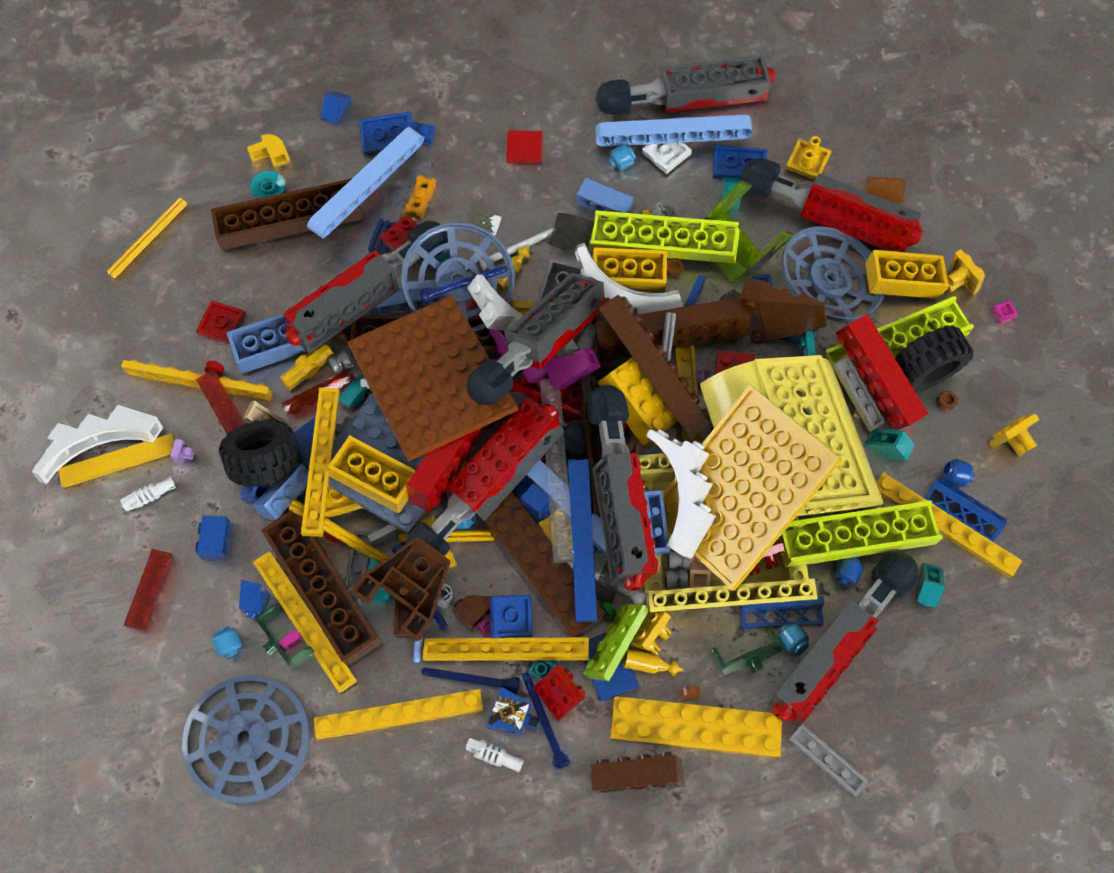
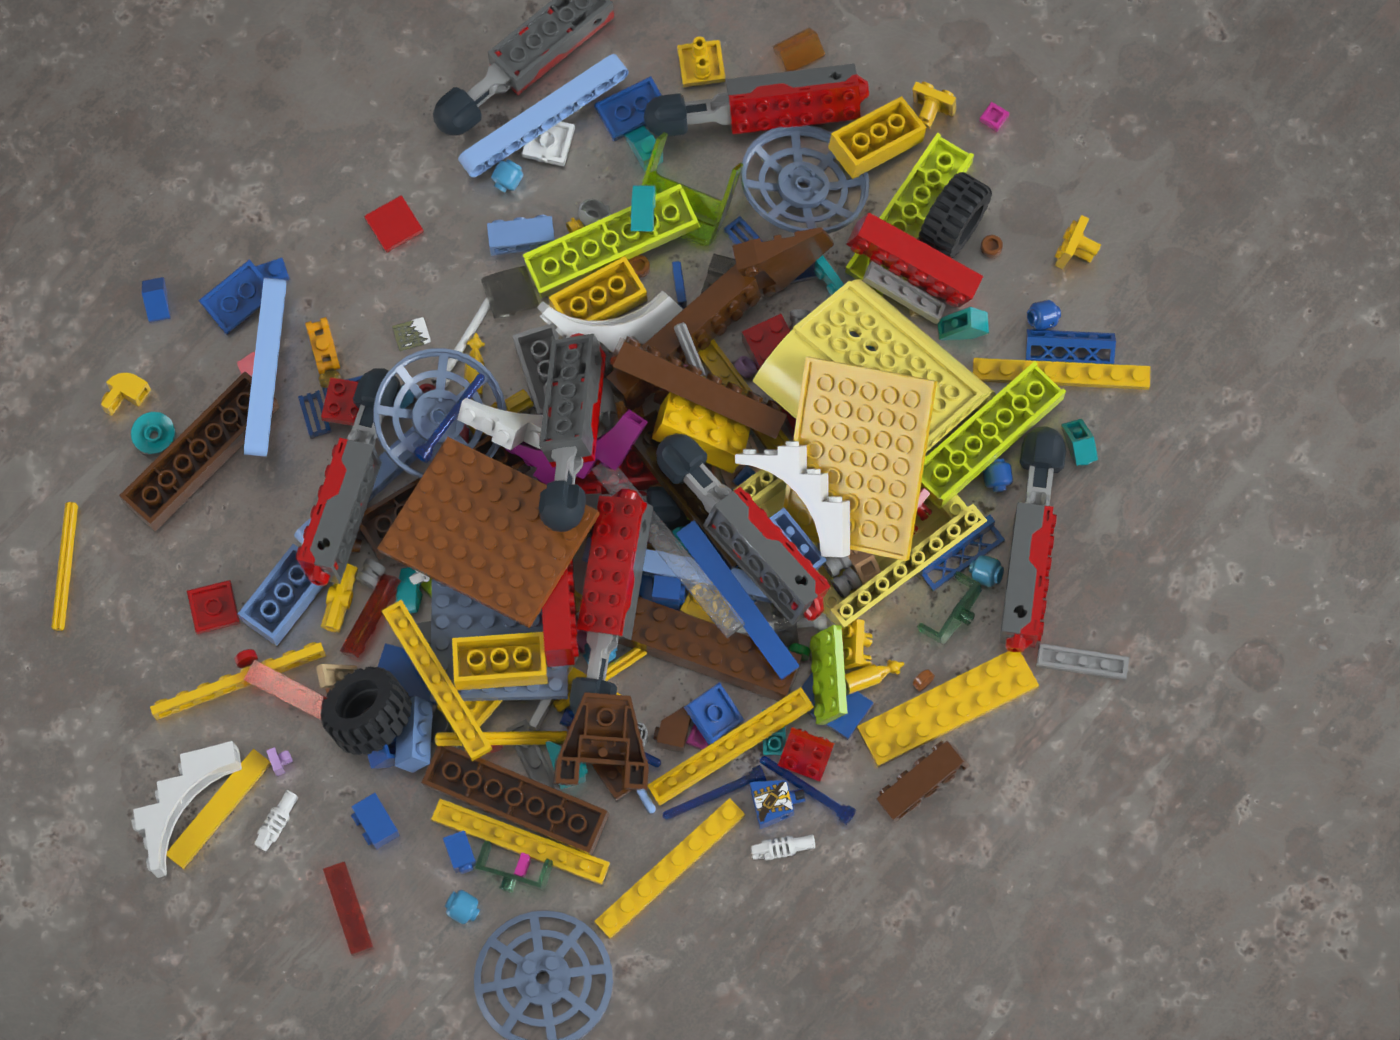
camera: 30 degrees left, 5 degrees up
none -> teal slope [631,185,656,231]

